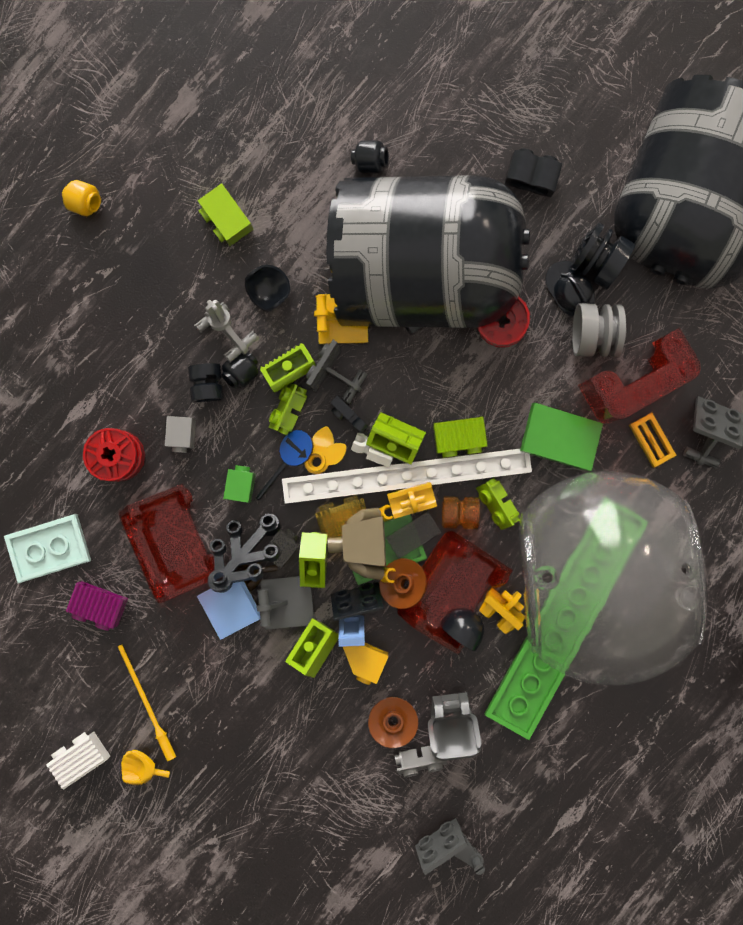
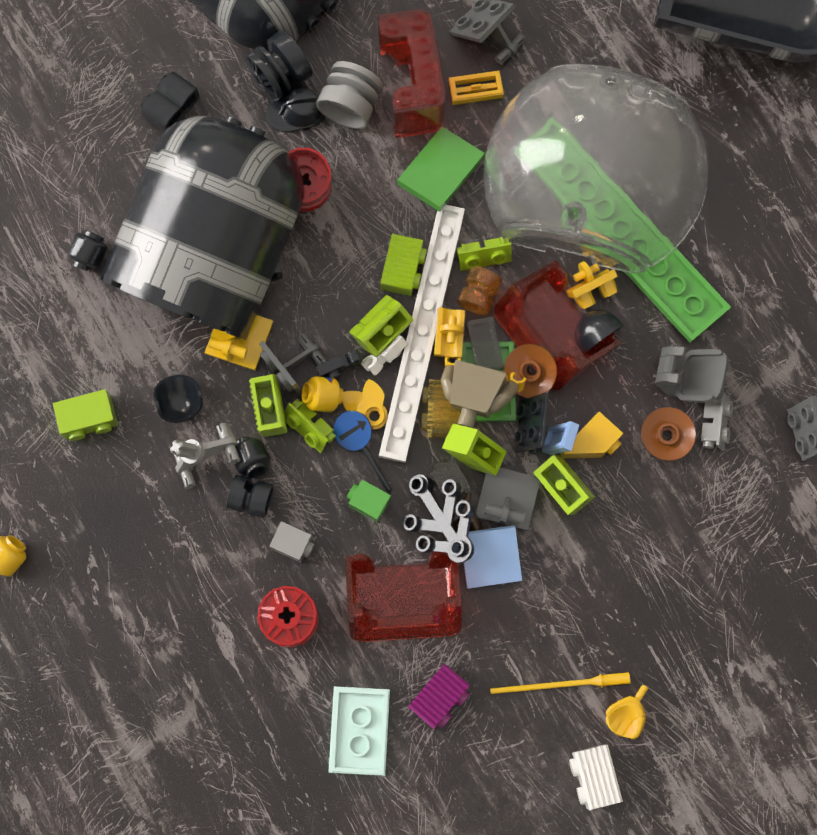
camera: 75 degrees left, 10 degrees down
none -> yellow head [301,376,344,412]

